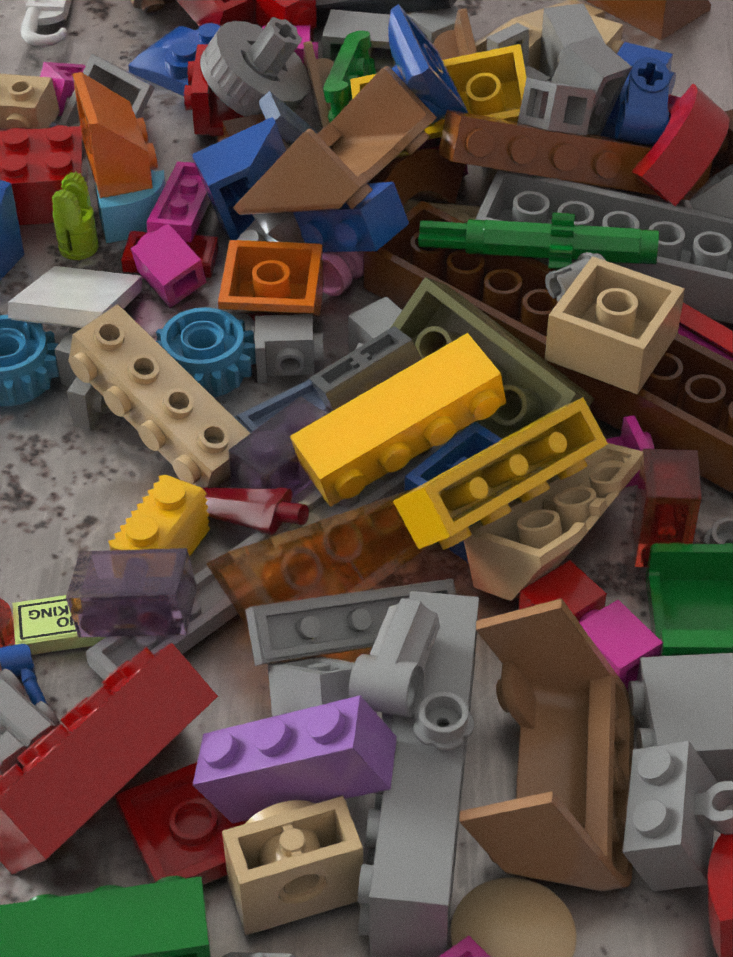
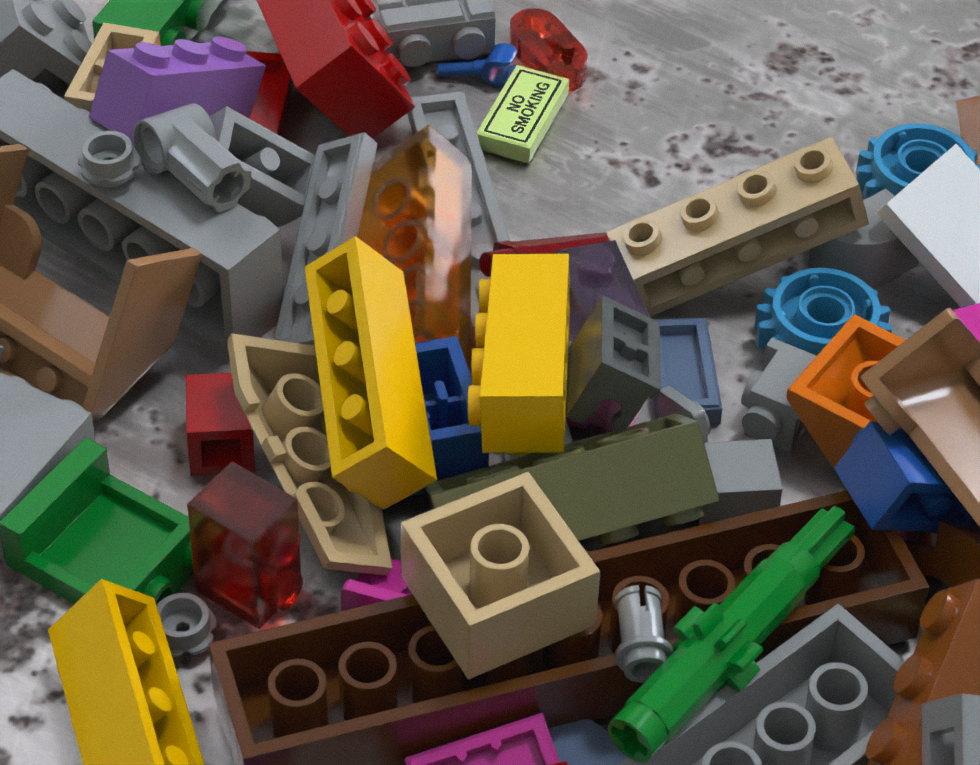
camera: 120 degrees right, 0 degrees up
brick [66,548,197,637] -> none
yellow brick [108,474,210,602] -> none
dark pink brick [579,600,663,689] -> none

